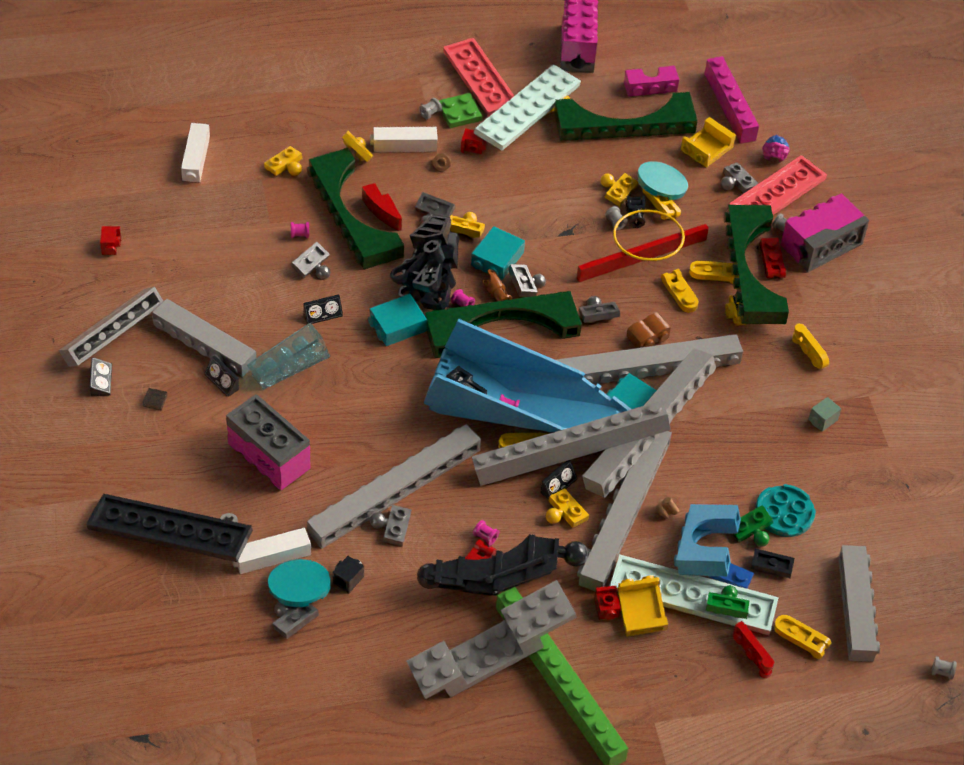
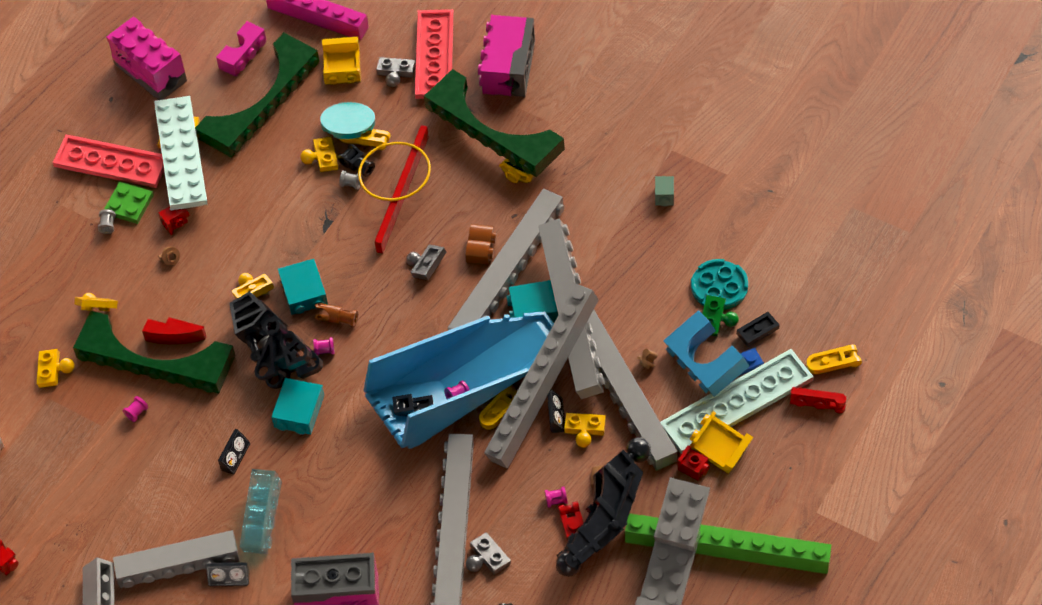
camera: 40 degrees left, 5 degrees up
flat silver plate [291,242,331,280] -> none
white brick [370,127,437,152] -> none
flat silver plate [415,192,455,224] -> none
dark green arch [425,291,582,359] -> none
flat silver plate [508,264,546,297] -> none
yellow plate [661,269,699,313] -> none
yellow plate [689,261,735,284] -> none
green plate [706,585,750,619] -> none
red plate [760,238,786,278] -> none
dark pink piece [762,135,790,163] -> none
light grey bush [772,213,788,232] -> none
yellow plate [792,323,829,369] -> none
light grey brick [838,545,880,662] -> none
light grey bush [931,656,957,680] -> none

